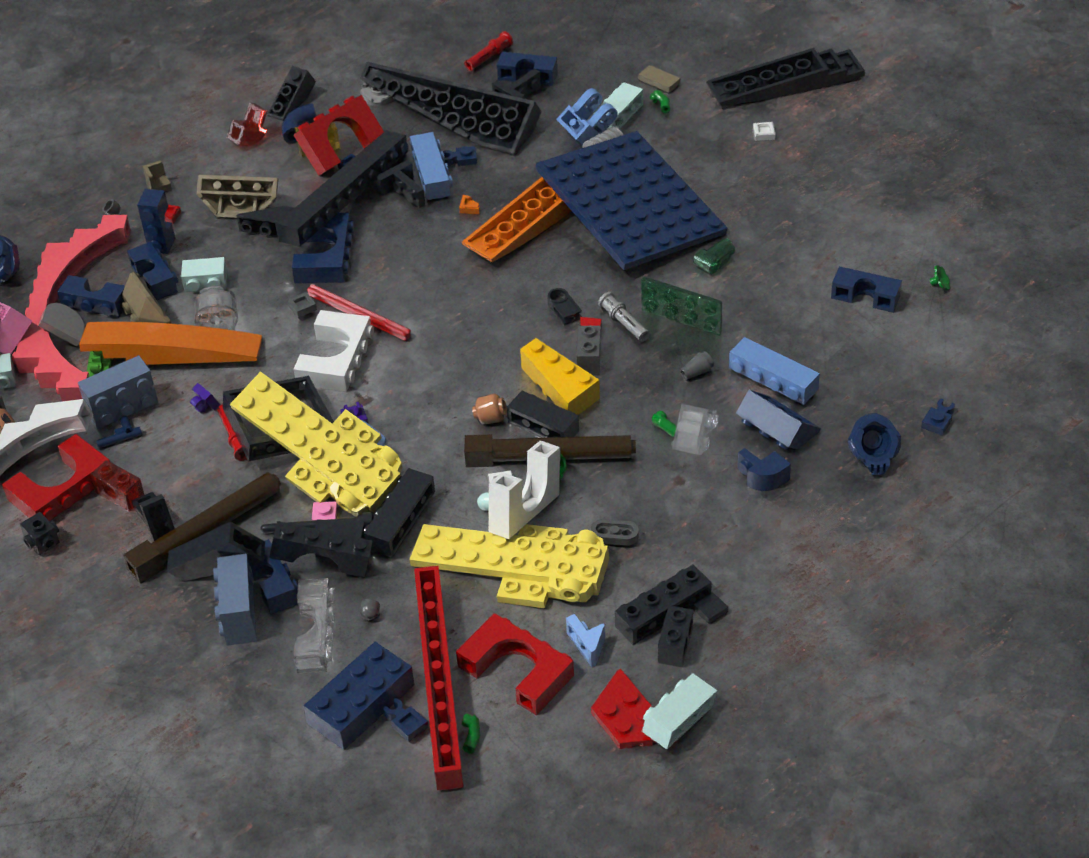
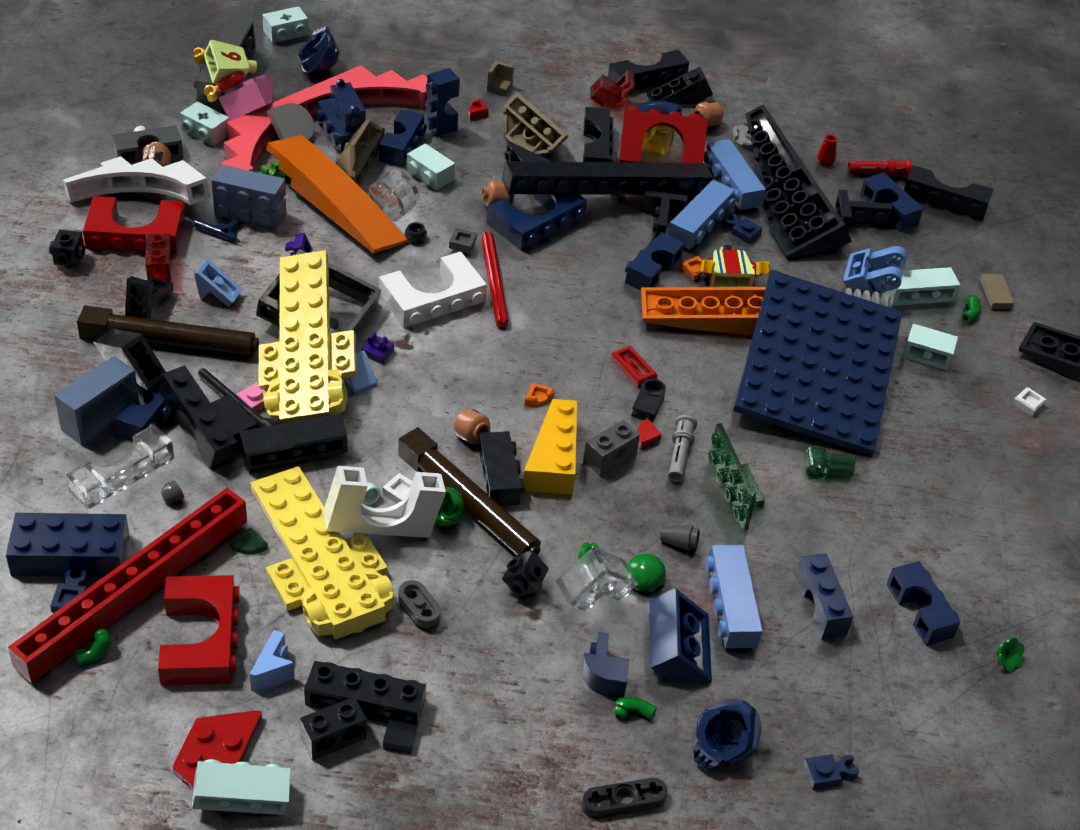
camera: 40 degrees right, 0 degrees up
none -> light blue slope [194,258,243,307]
none -> clear green tile [230,528,268,554]
none -> dark blue brick [330,79,366,132]
none -> black plate [405,222,427,242]
none -> nougat head [481,180,515,207]
none -> black brick [502,550,549,597]
none -> orange tile [524,383,555,406]
none -> black beam [582,778,668,819]
none -> black arch [583,107,613,162]
none -> black arch [608,50,690,93]
none -> red tile [610,345,658,388]
none -> green arm [613,697,657,720]
none -> dark blue arch [625,232,684,291]
none -> green hair [625,554,666,593]
none -> nougat head [693,101,724,128]
none -> torso [700,245,770,287]
none -> medium blue brick [704,139,766,210]
none -> dark blue arch [796,553,853,640]
none -> red cone [816,134,837,166]
none -> light aqua brick [902,324,958,371]
none -> black arch [904,165,994,219]

